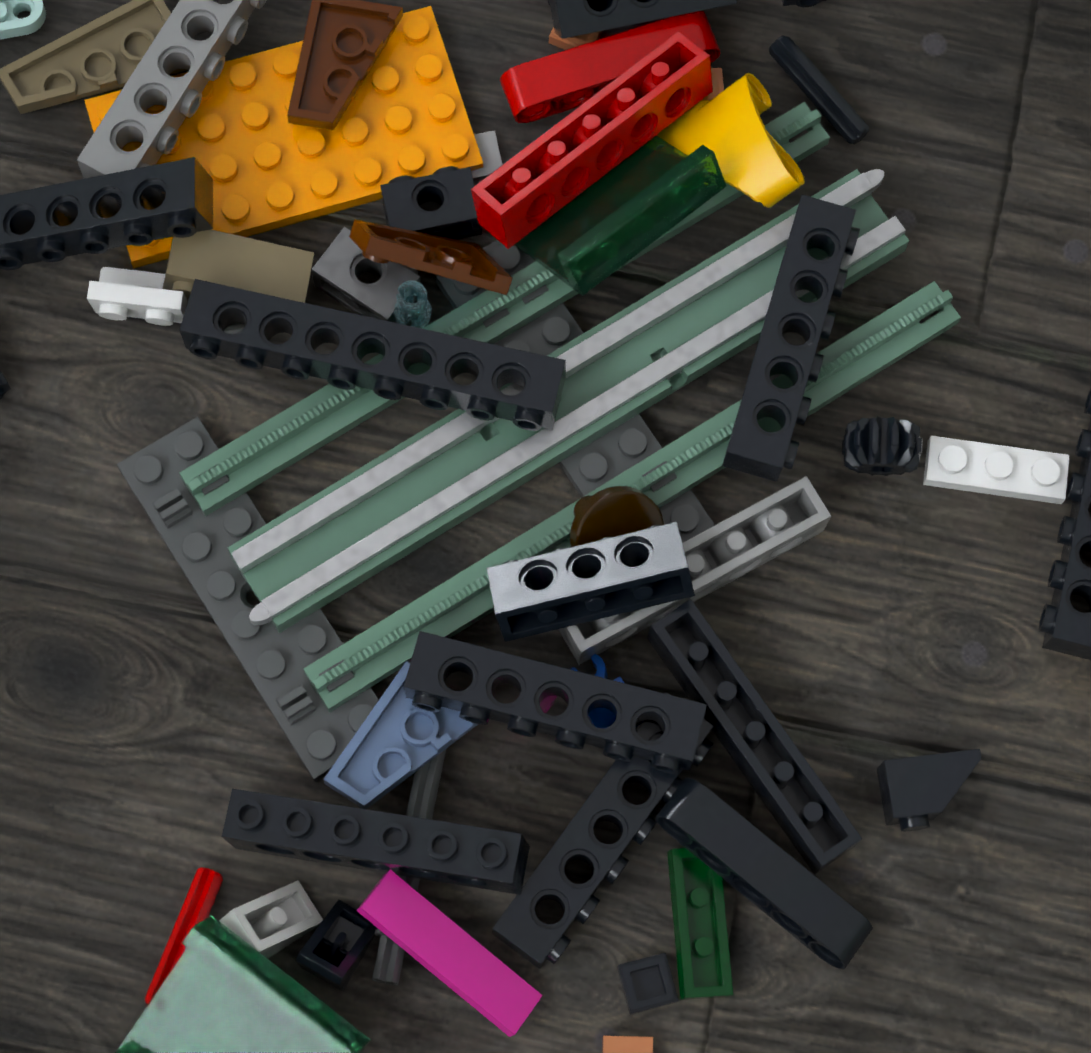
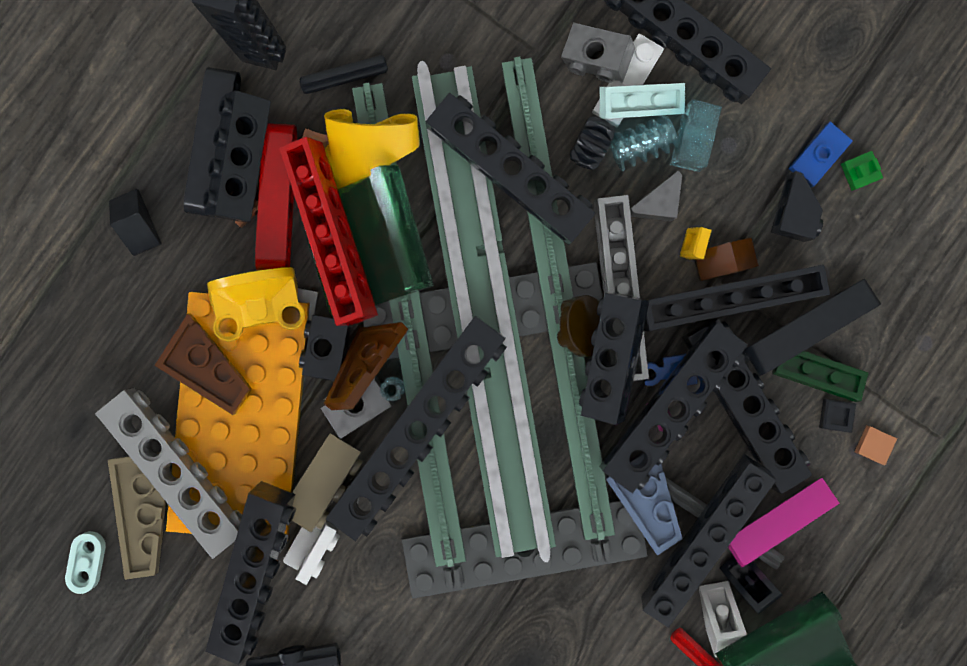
camera: 65 degrees left, 15 degrees up
none -> yellow piece [207,267,305,342]
none -> flat silver brick [561,23,635,83]
none -> light aqua plate [600,83,685,119]
none -> clear light blue piece [611,115,679,171]
none -> flat silver slope [630,171,682,221]
none -> clear light blue brick [670,99,722,172]
none -> yellow tile [680,227,712,259]
none -> reddish brown slope [695,238,759,281]
none -> blue plate [788,122,853,188]
none -> green tile [841,151,883,191]

